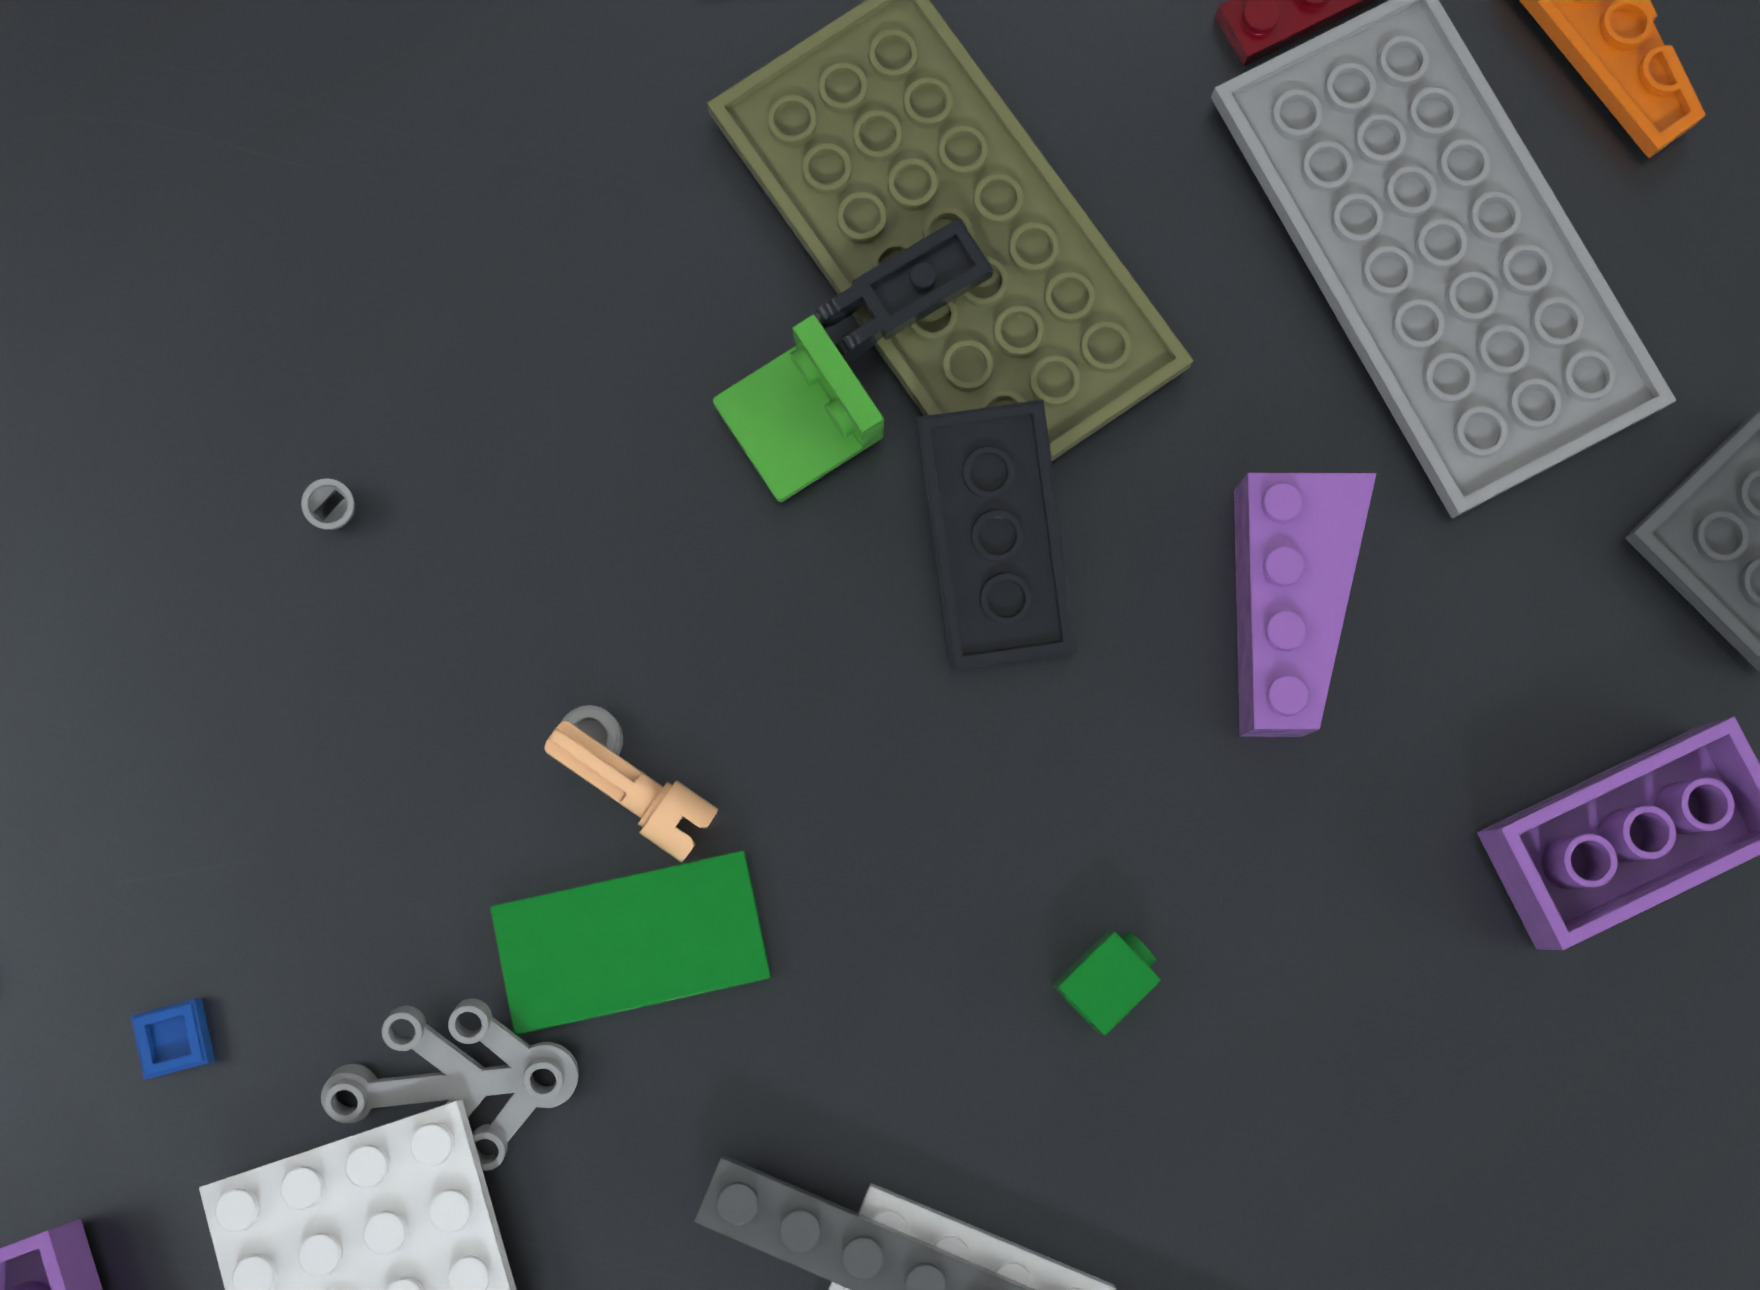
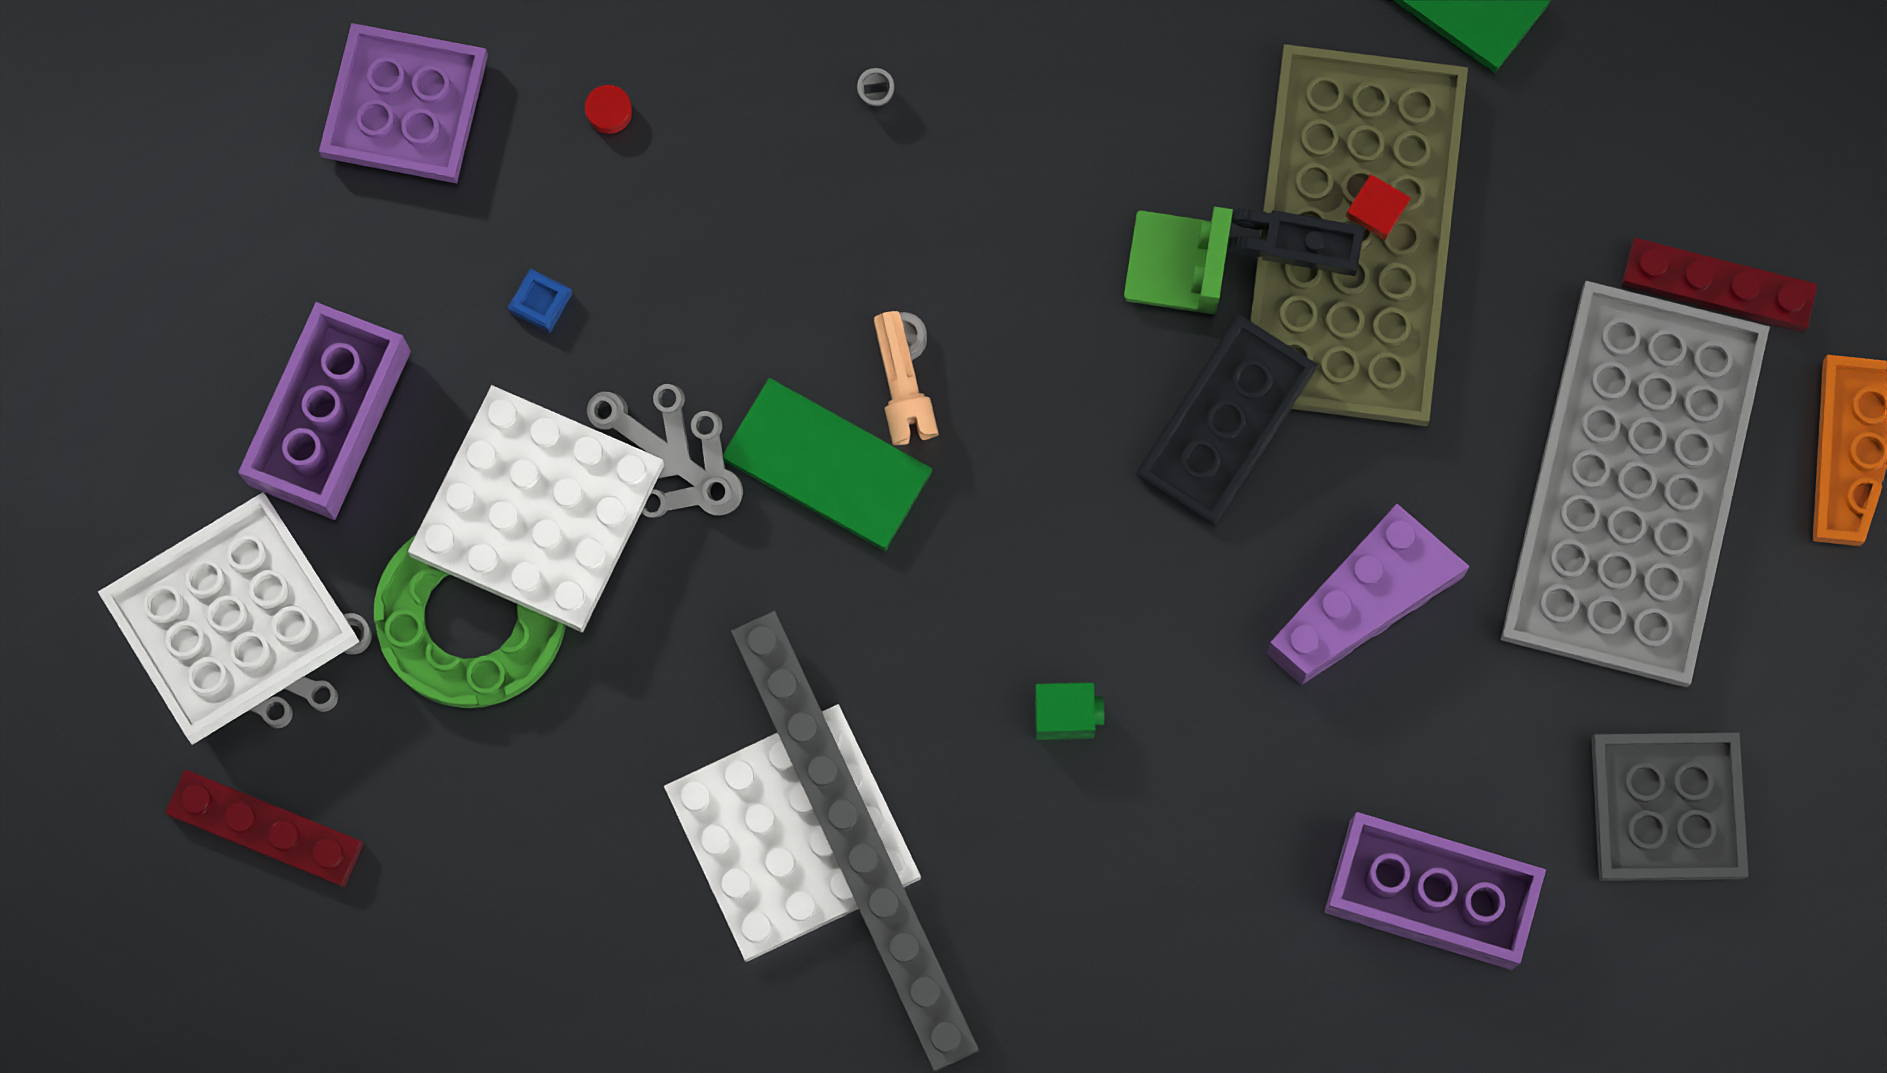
camera: 45 degrees right, 5 degrees down
none -> red tile [585,85,632,134]
none -> red tile [1345,174,1411,240]

